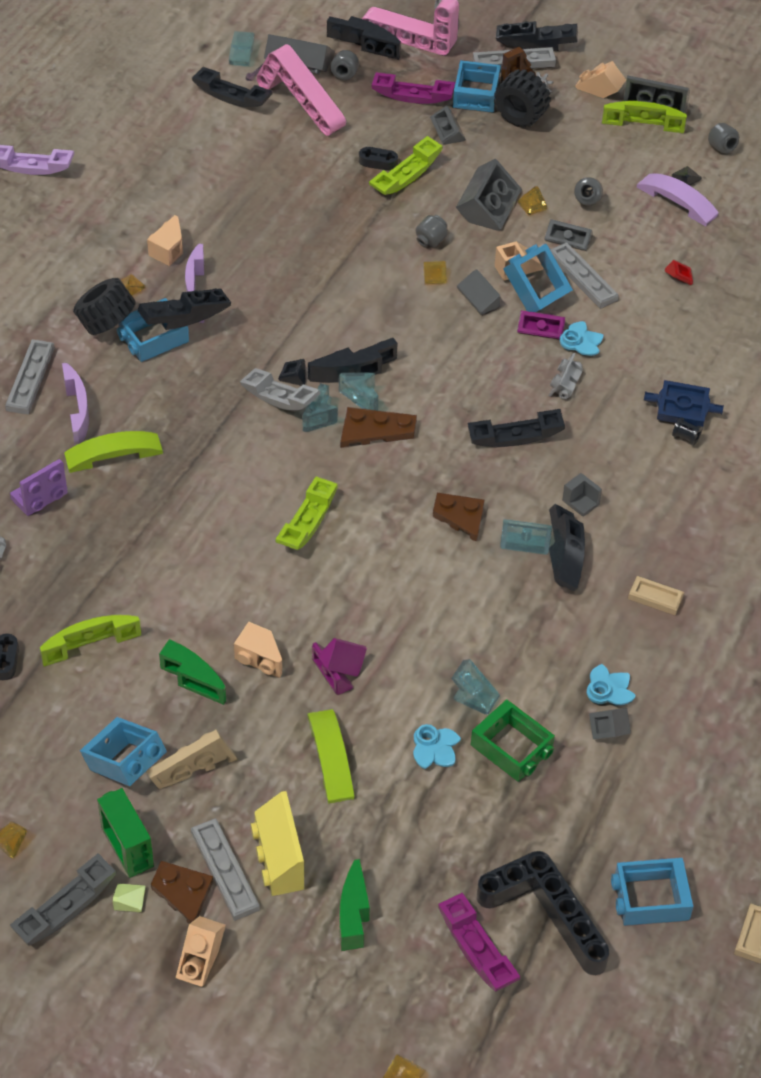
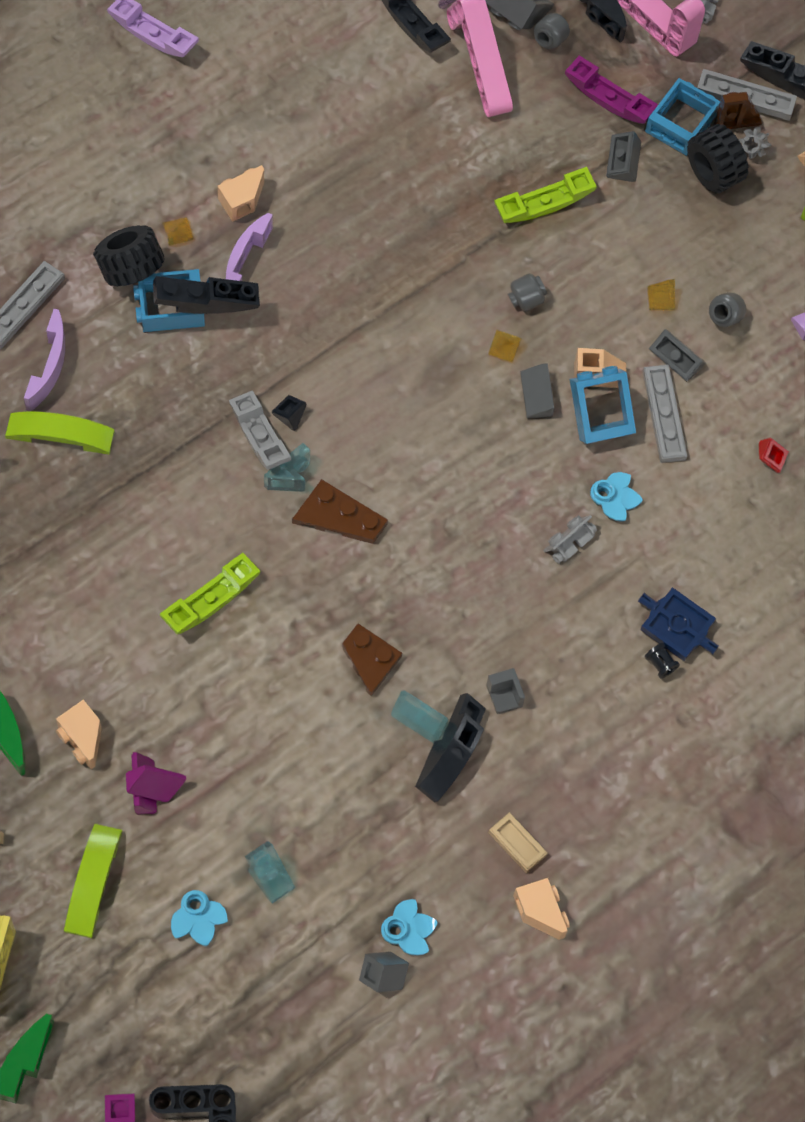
camera: 20 degrees right, 15 degrees up
black slope [308,337,398,383] -> none
clear light blue slope [339,373,379,411] -> none
black beam [359,147,398,171] -> none
dark grey slope [456,158,522,231] -> none
black slope [467,409,565,447] -> none
green window [470,699,555,782] -> none
magenta slope [517,310,566,339] -> none
none -> light nougat slope [513,878,570,940]

